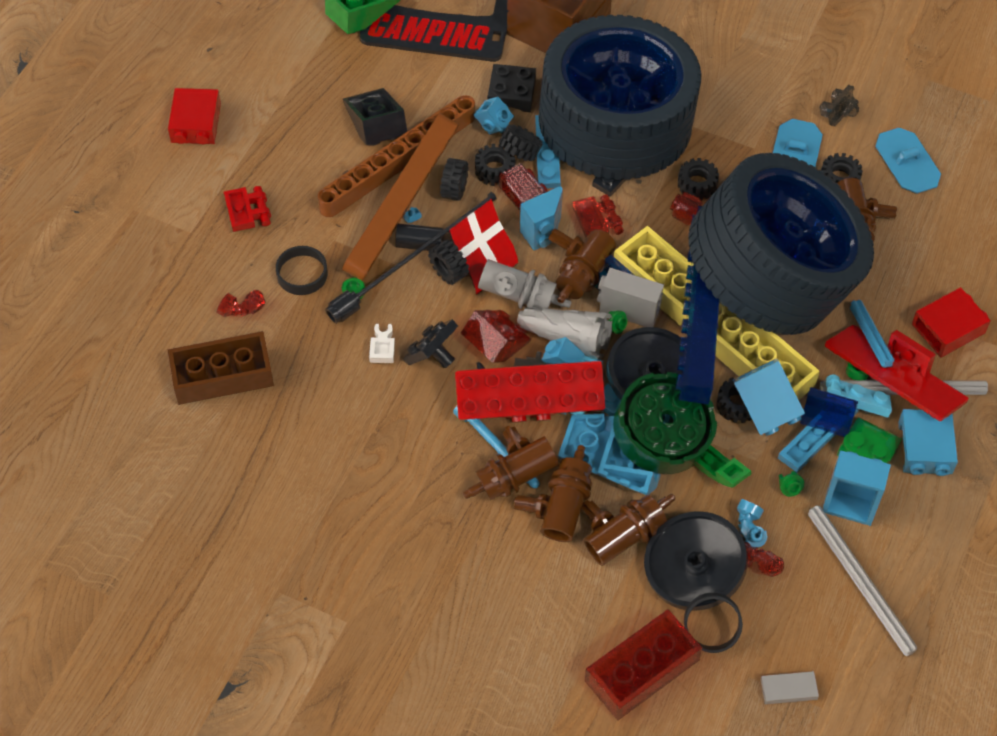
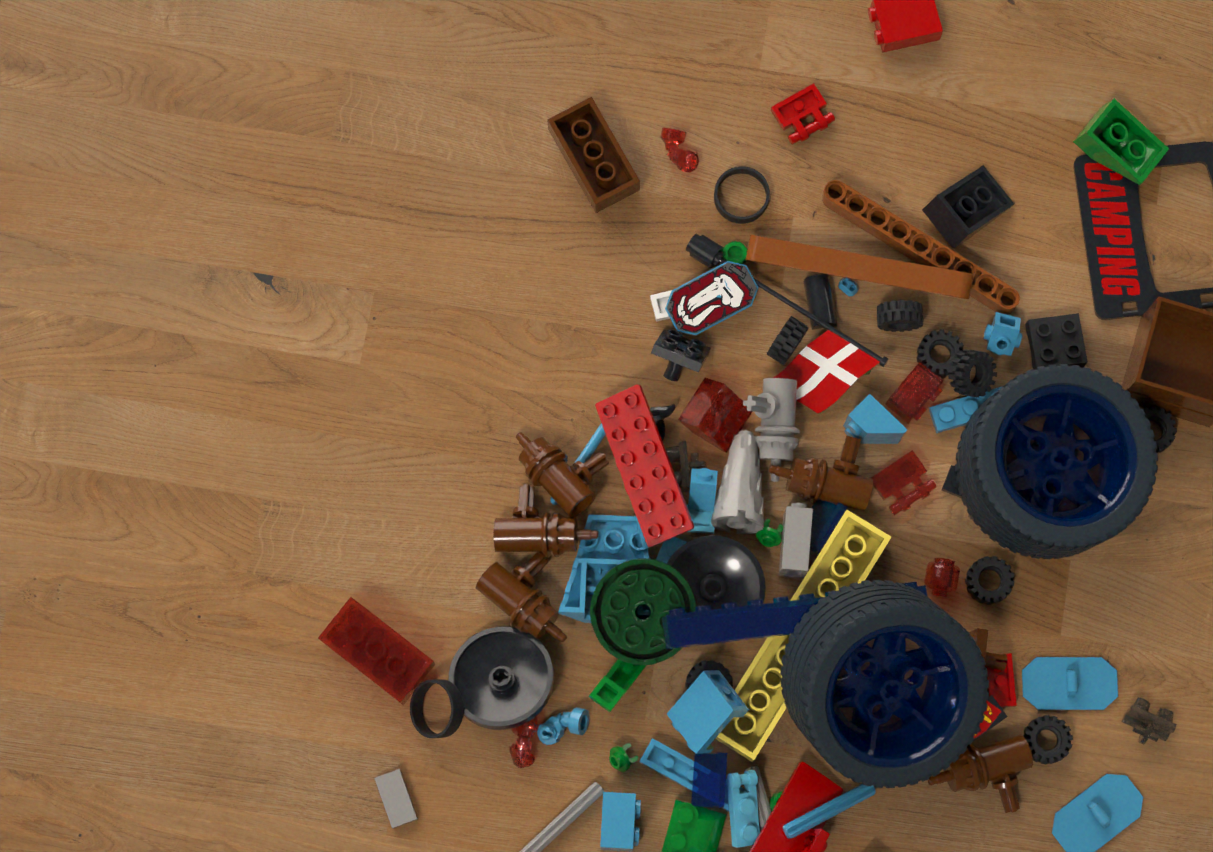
camera: 75 degrees right, 20 degrees up
none -> shield [665,261,758,336]

